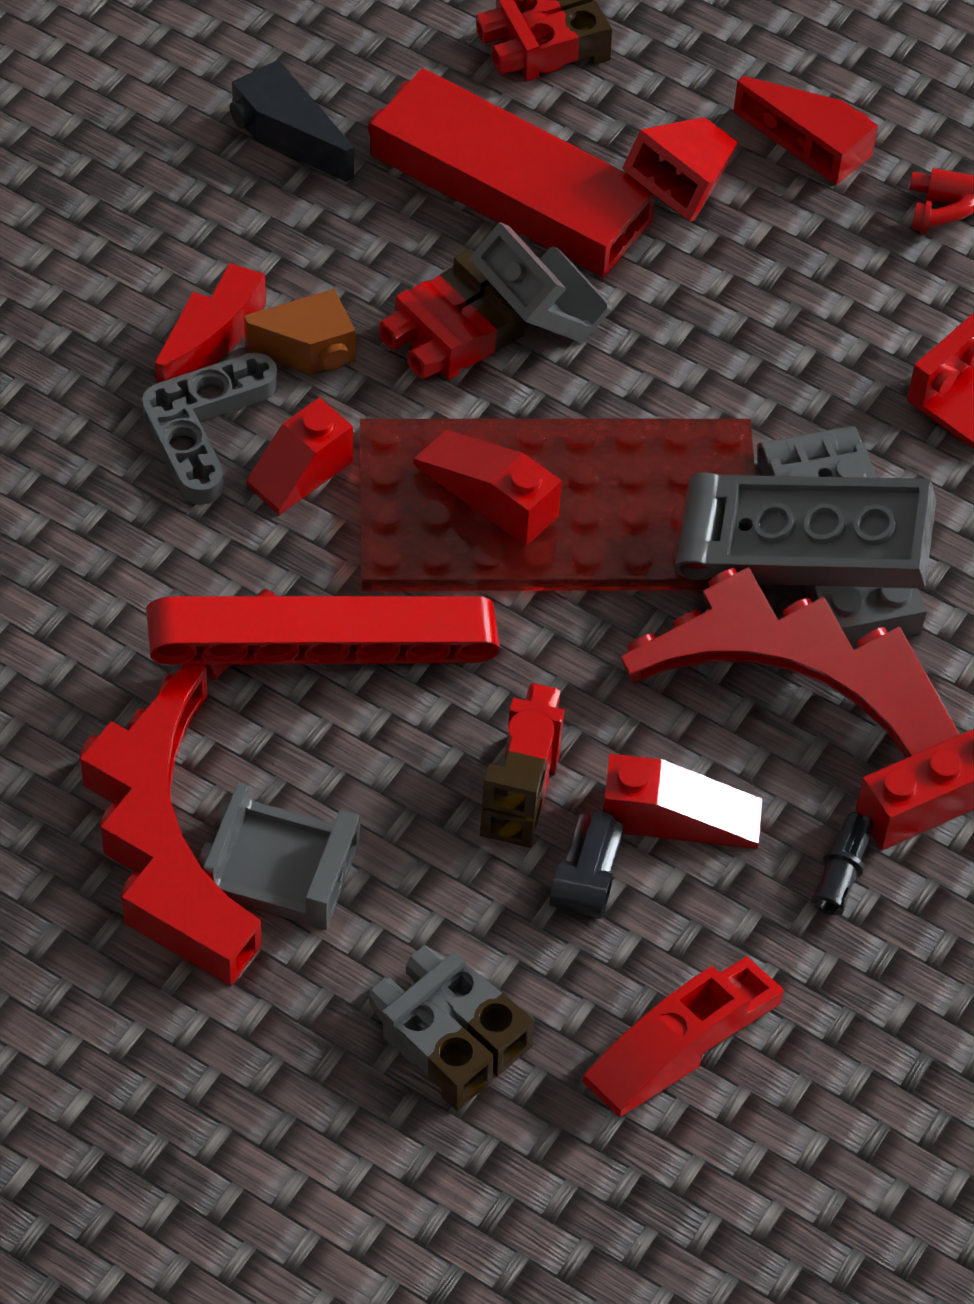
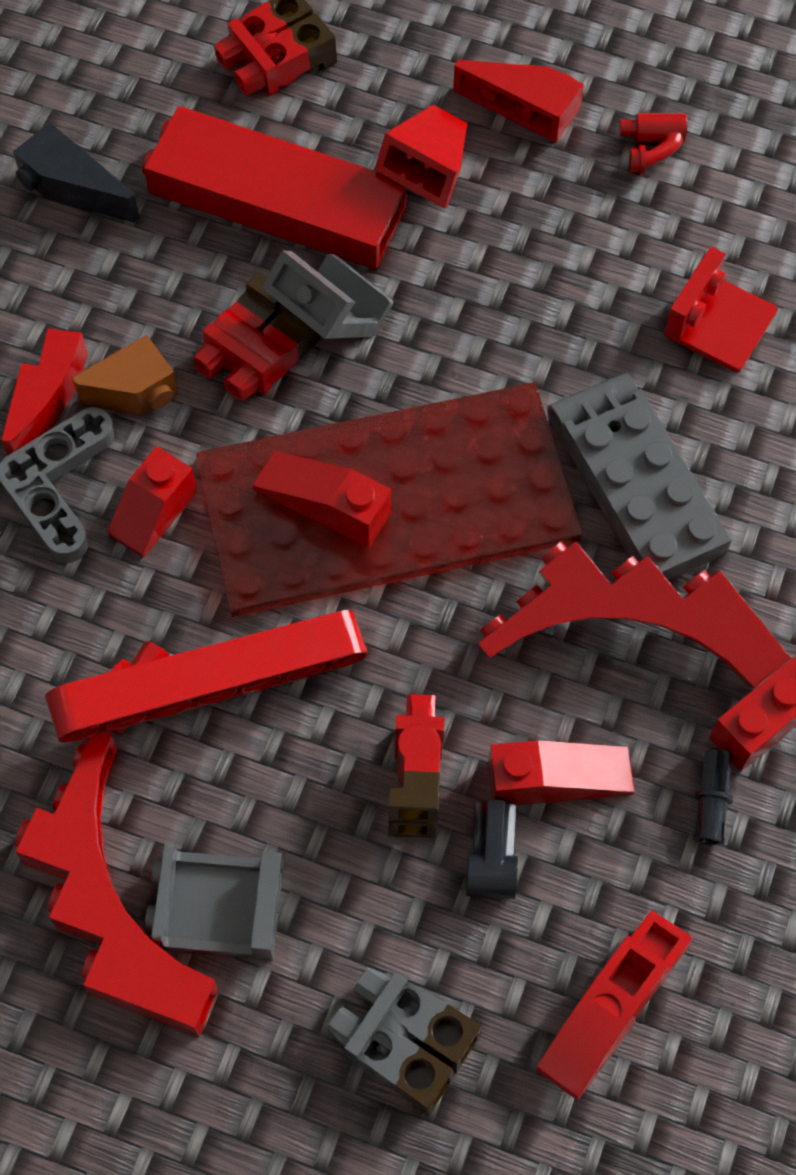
camera: 10 degrees left, 10 degrees up
dark grey hinge [675,472,936,589] -> none

